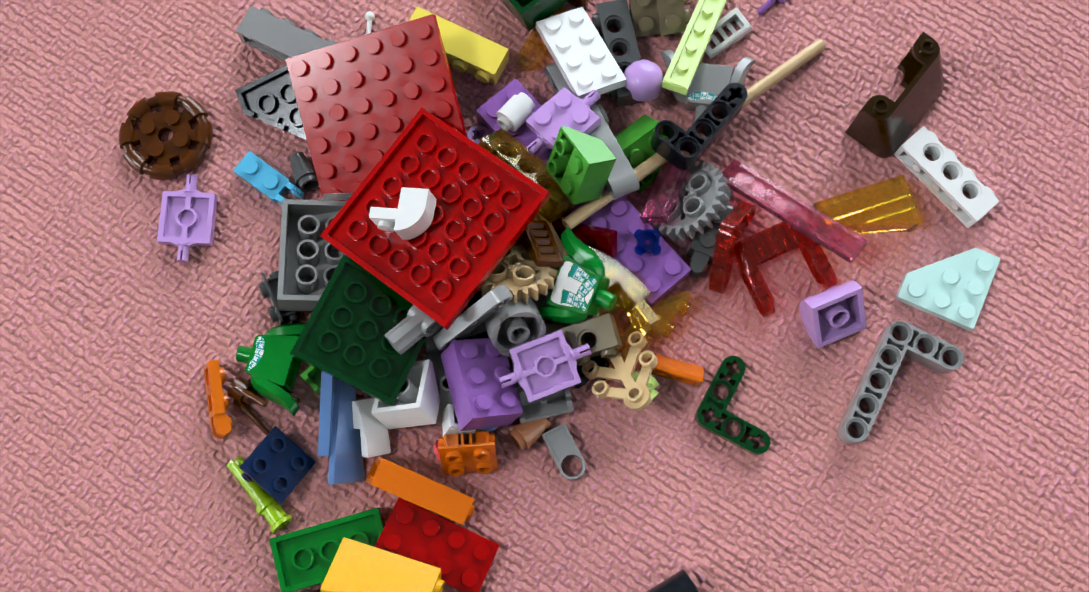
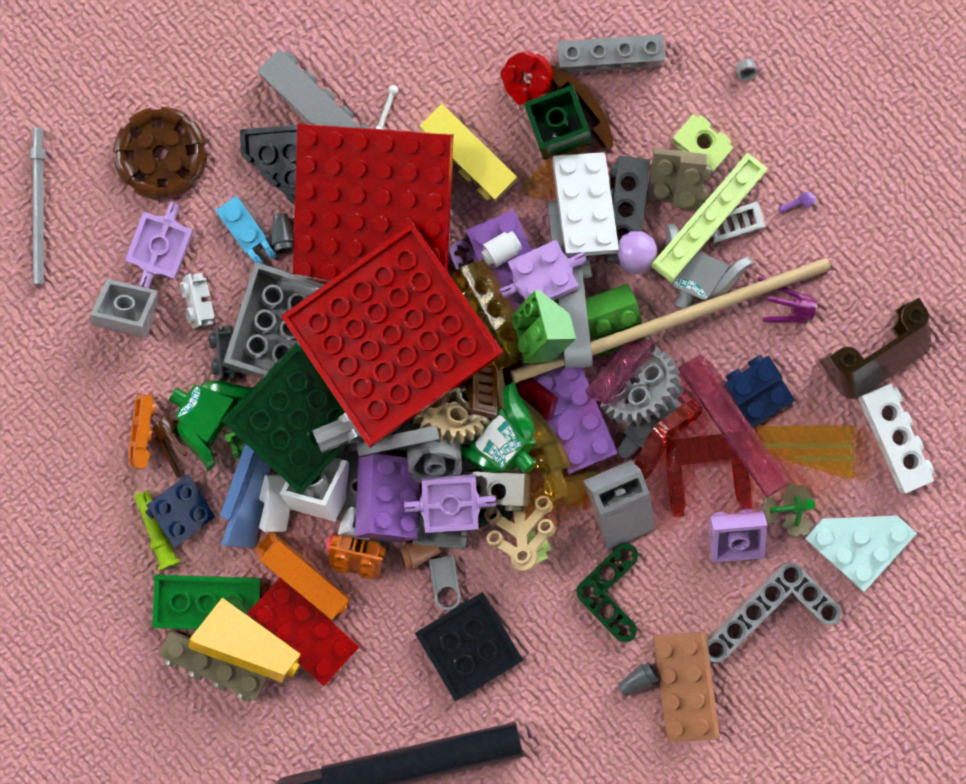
camera: 15 degrees right, 10 degrees up
white brick [369,187,437,240] -> none
clear blue plate [634,229,661,256] -> none
black beam [650,82,748,170] -> none
orange slope [650,353,704,387] -> none
none -> light grey bar [30,127,46,285]
none -> light grey brick [90,279,158,338]
none -> white hinge [180,273,215,329]
none -> black plate [415,592,524,701]
none -> light grey slope [583,460,656,550]
none -> dark grey cone [618,662,659,697]
none -> nougat plate [653,631,720,742]
none -> dark blue plate [722,354,795,428]
none -> magenta plant [758,276,817,324]
none -> dark tan plant [760,484,815,538]

